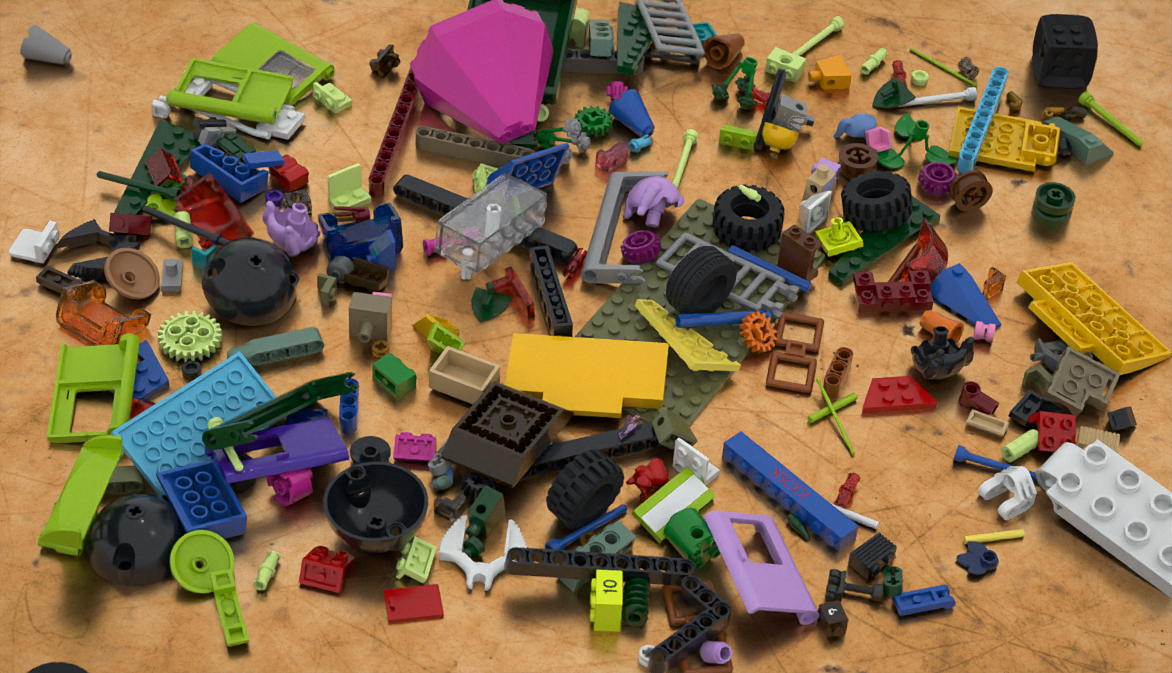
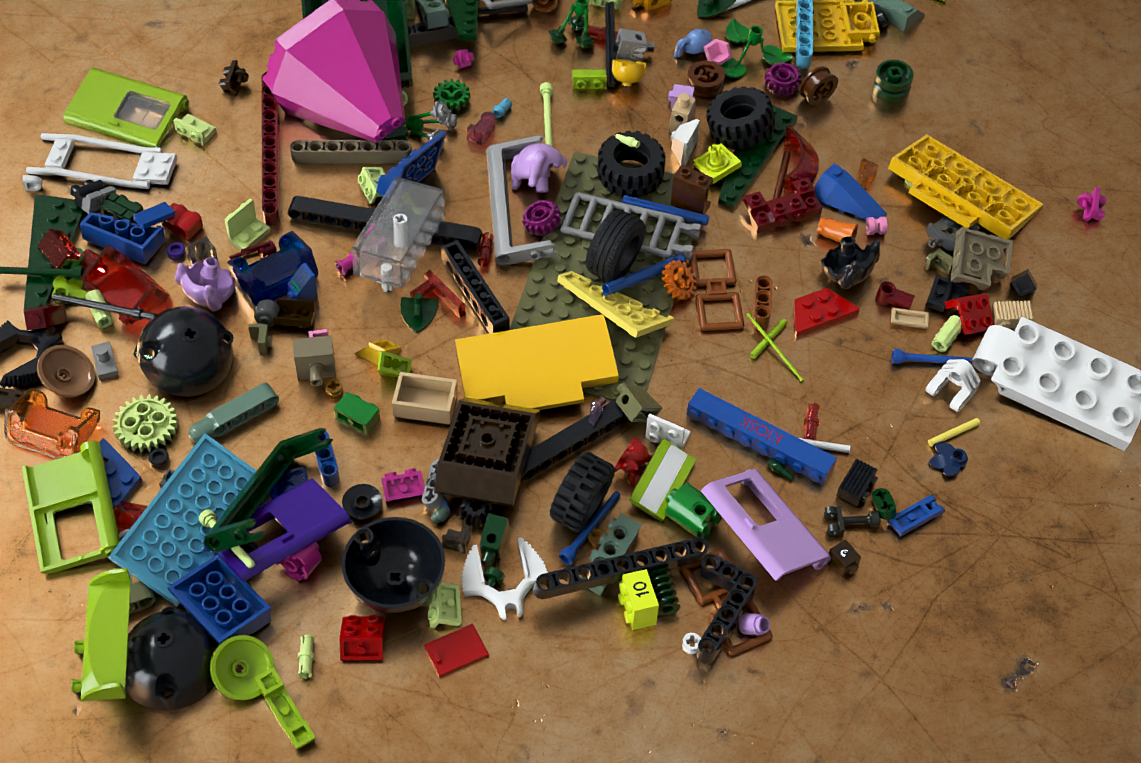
camera: 15 degrees left, 10 degrees up
lime piece [166,58,293,125] -> none
teal panel [191,244,218,270] -> none
blue cone [609,89,655,138] -> none

